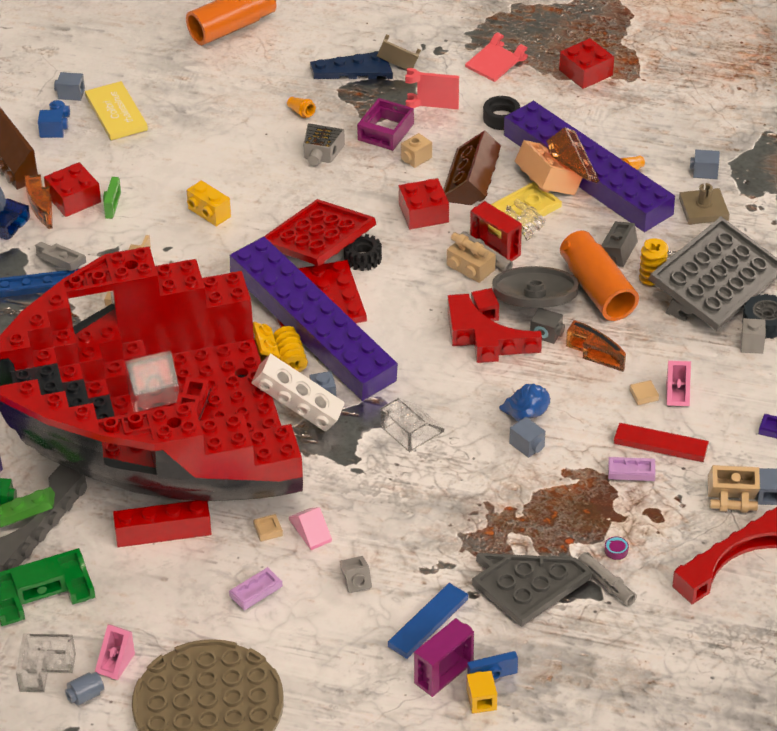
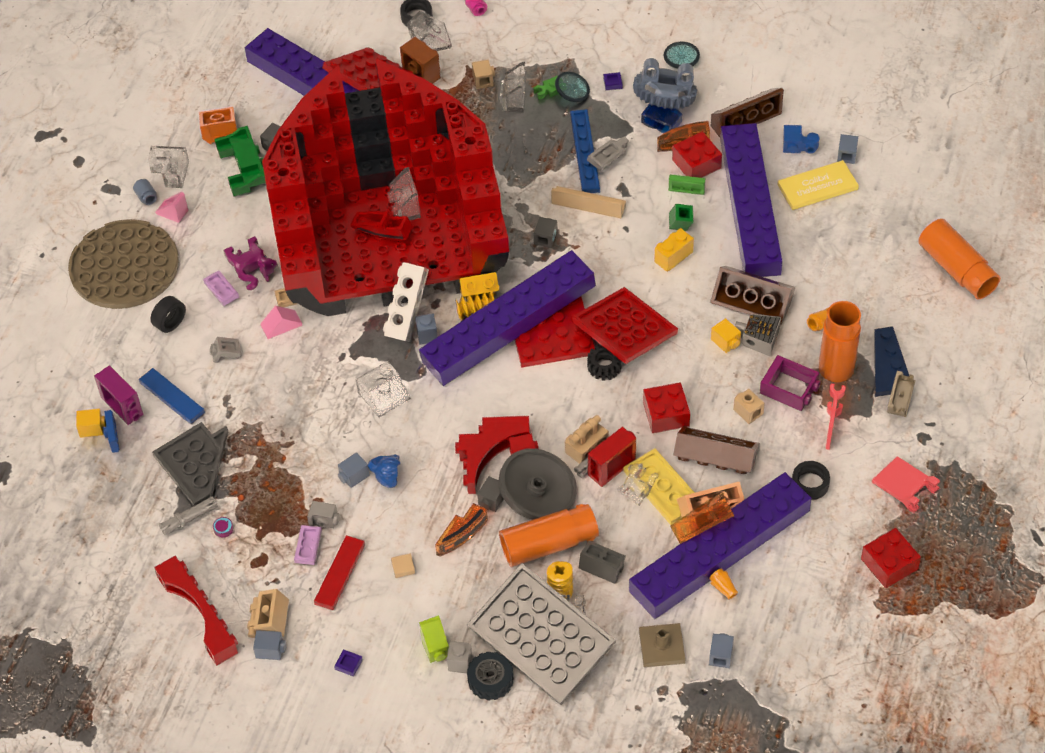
camera: 95 degrees right, 10 degrees up
bright pink slope [666,361,691,406] -> none
none -> black tyre [150,296,186,333]
none -> magenta animal [223,236,278,290]
none -> light grey brick [307,501,340,529]
none -> lime slope [419,615,449,663]
none -> green brick [669,204,693,231]
none -> reddish brown slope [710,266,795,325]
none -> yellow brick [711,318,741,353]
none -> dark purple brick [720,123,783,277]
none -> orange piece [818,301,861,382]

